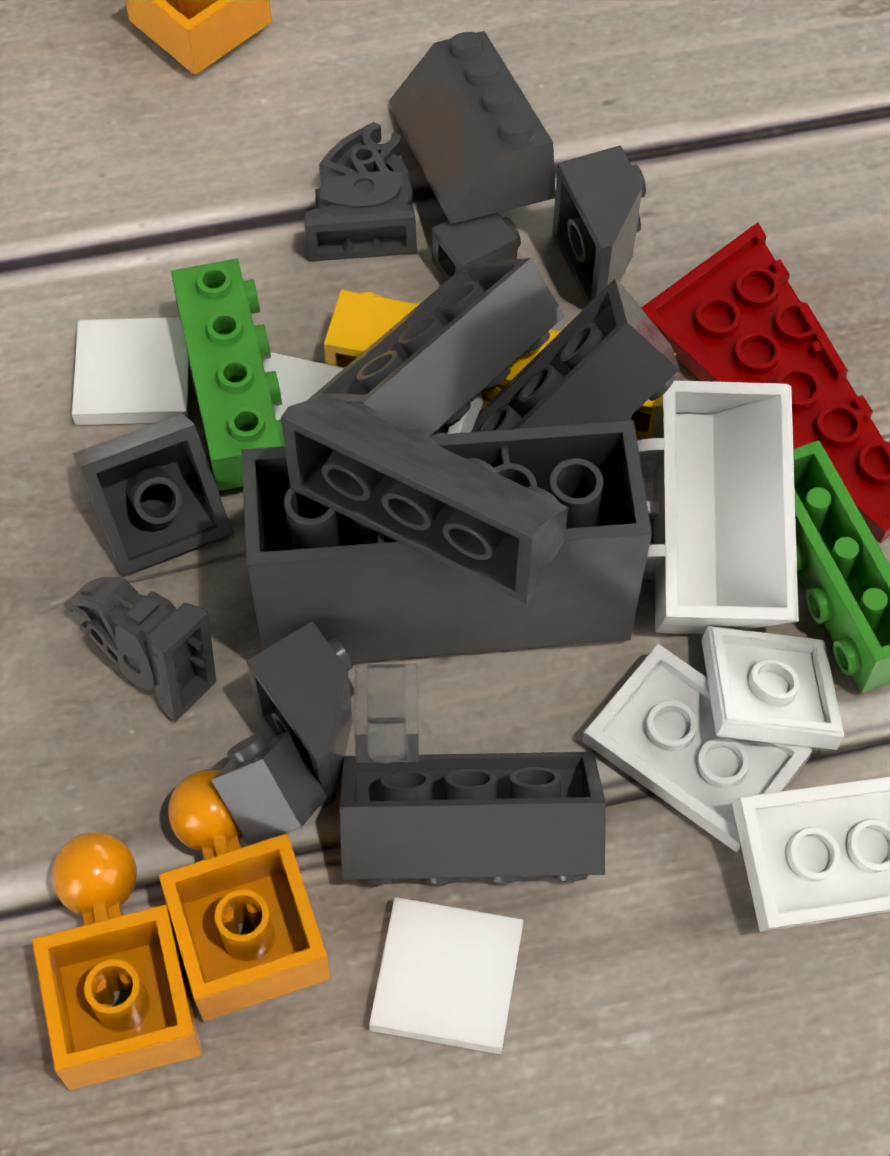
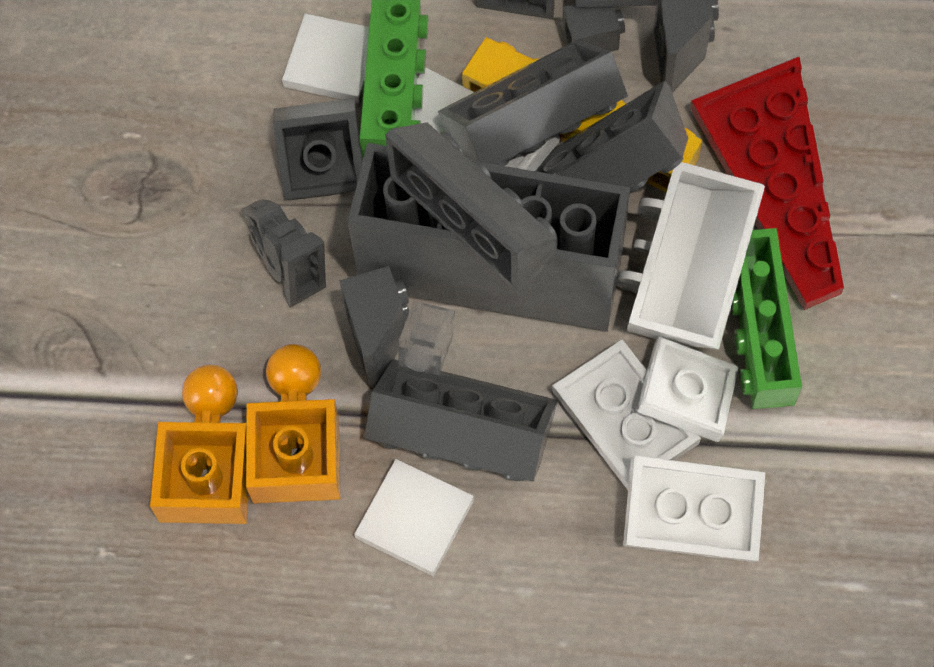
camera: 20 degrees right, 5 degrees up
dark grey brick [211,731,327,845] -> none

